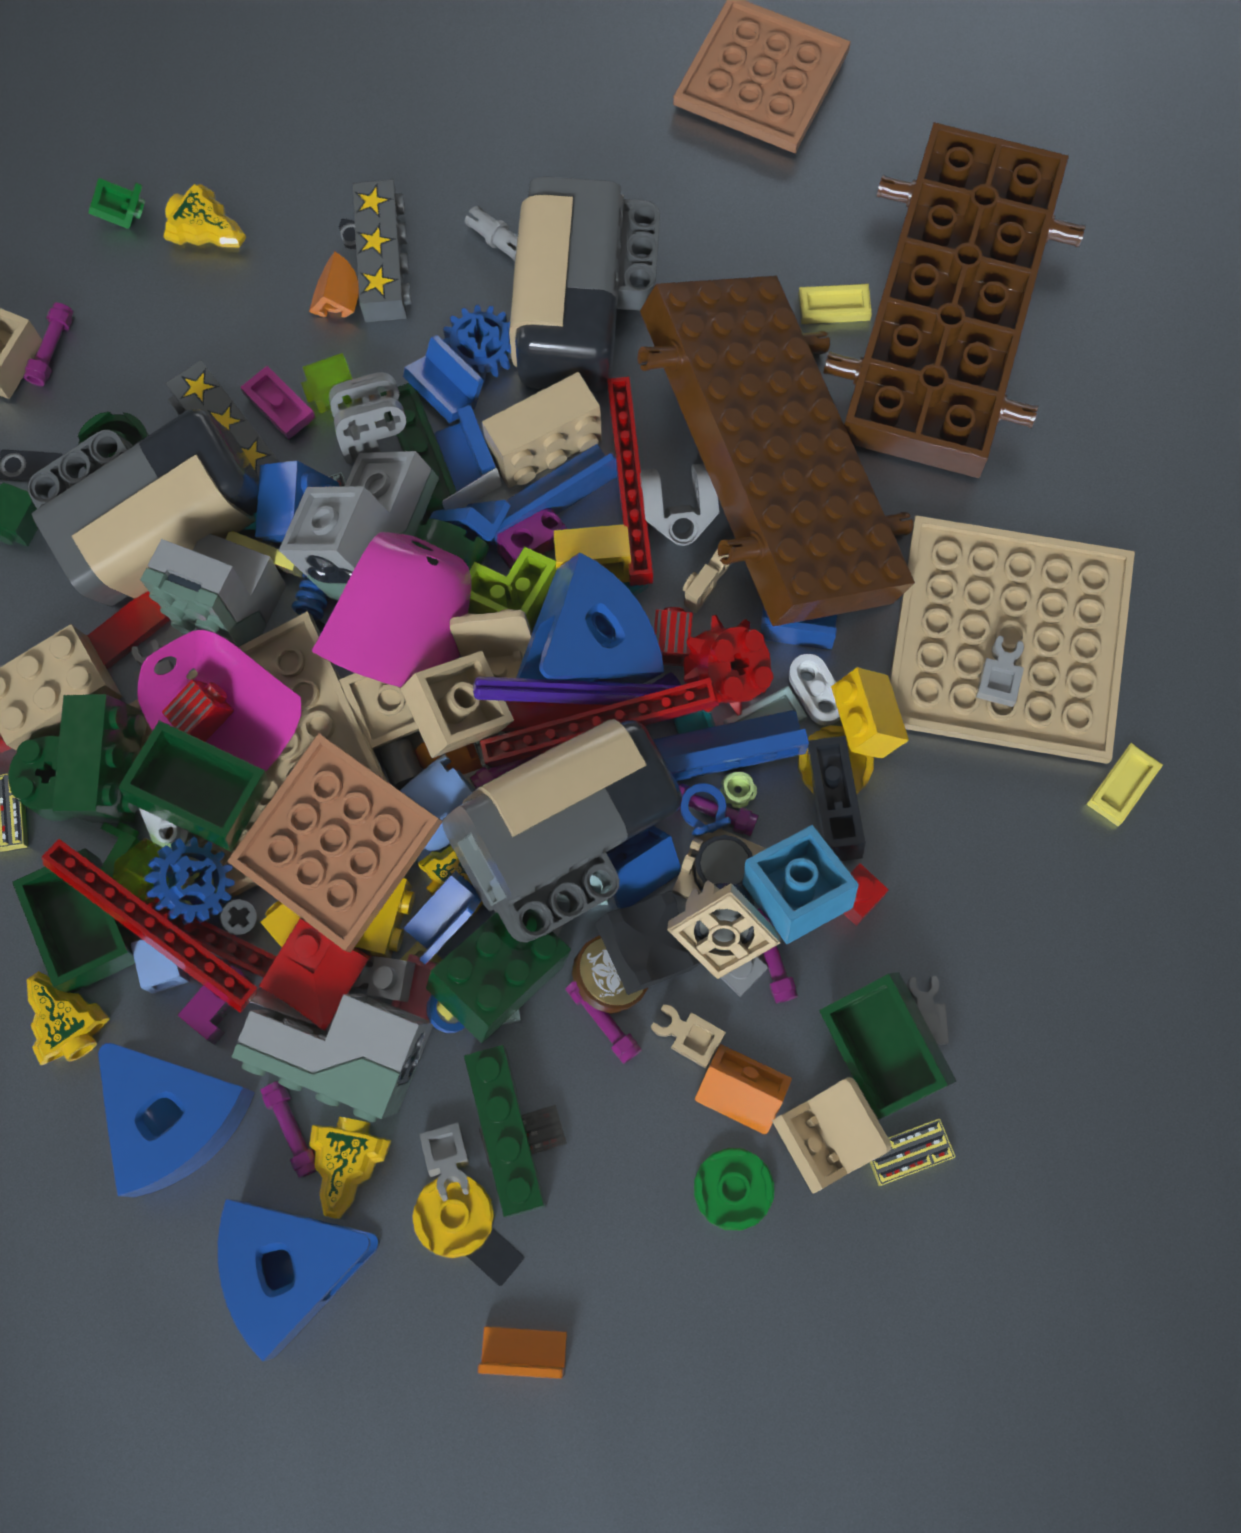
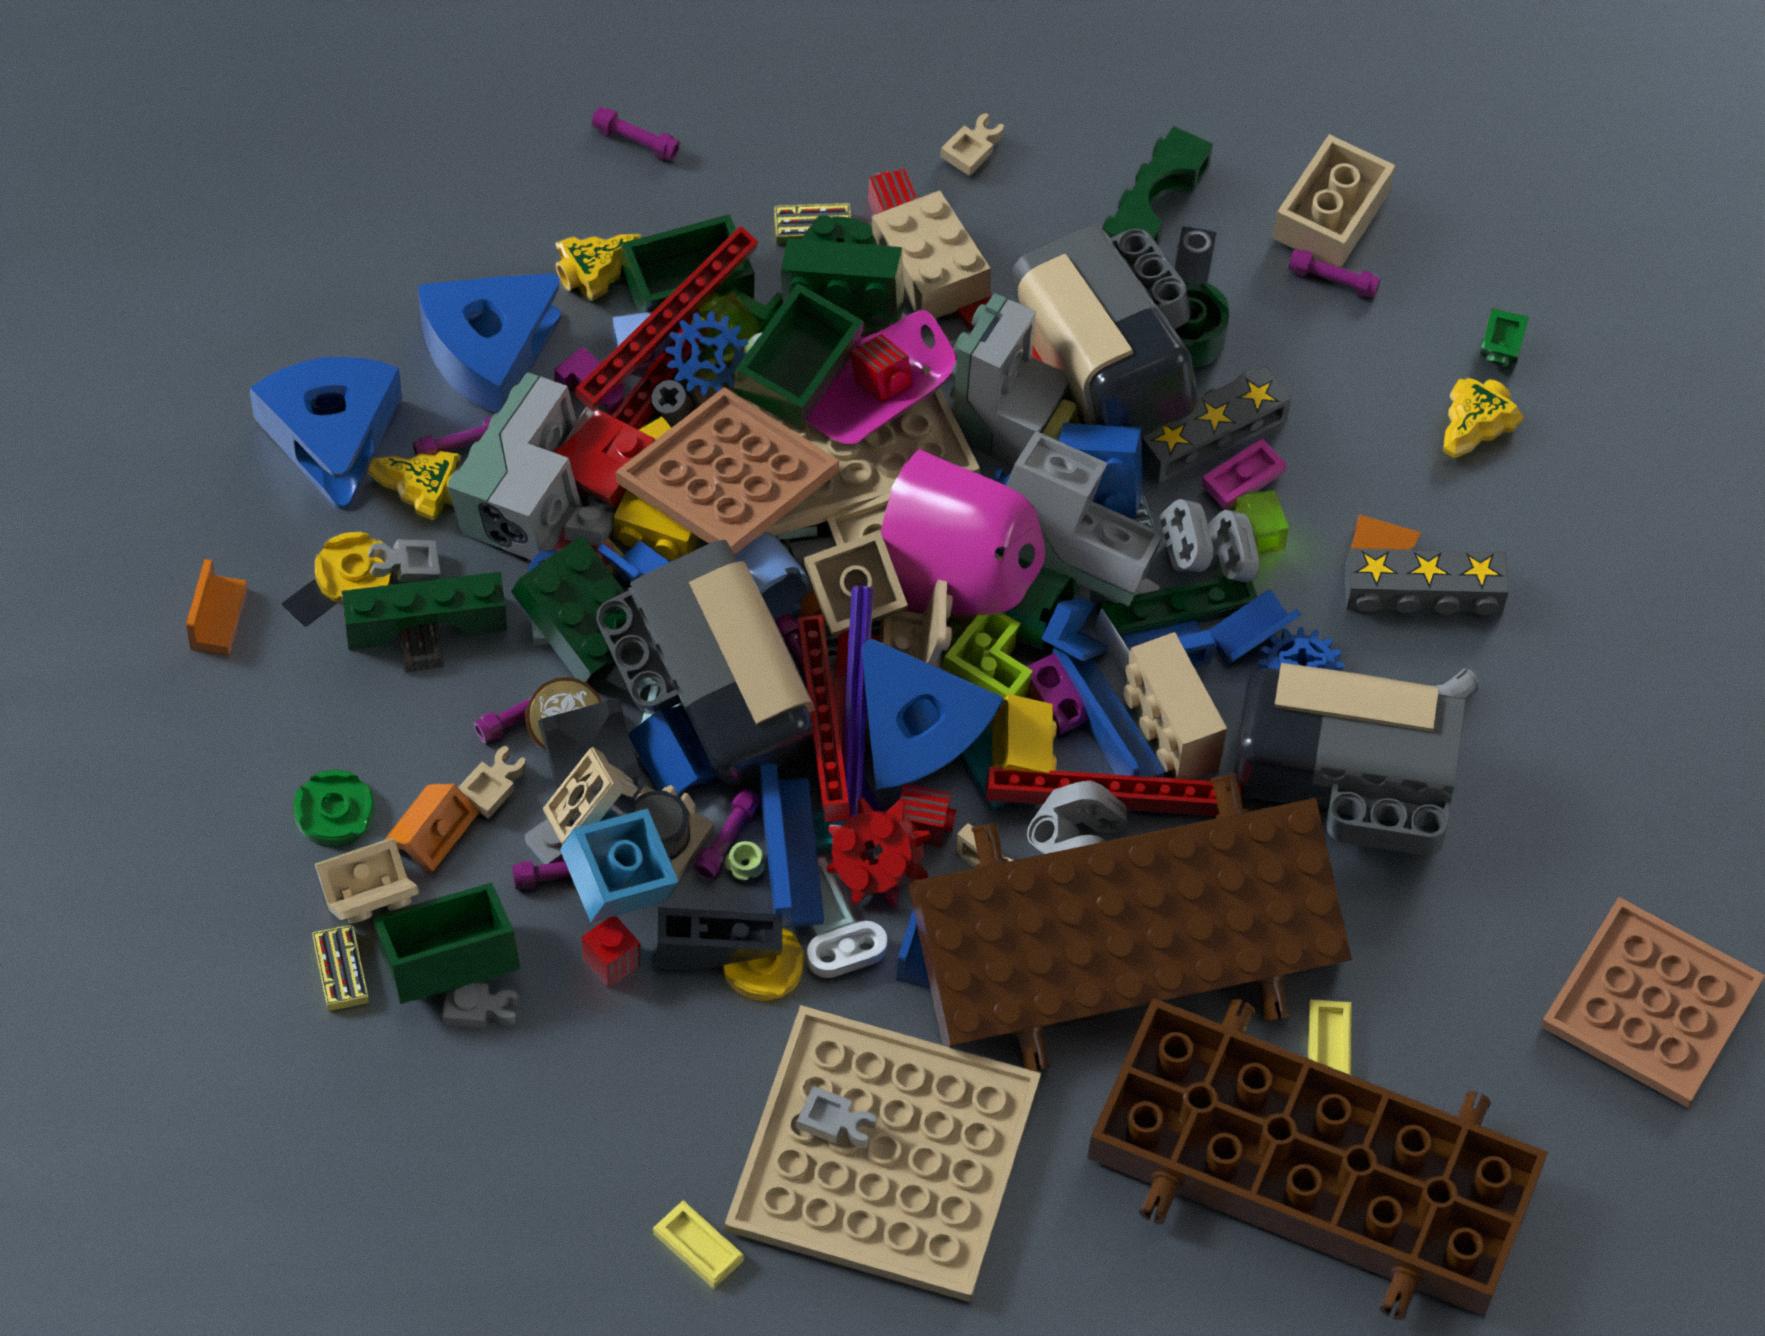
camera: 90 degrees right, 15 degrees down
blue piece [680,783,731,837] -> none
yellow brick [831,667,909,759] -> none

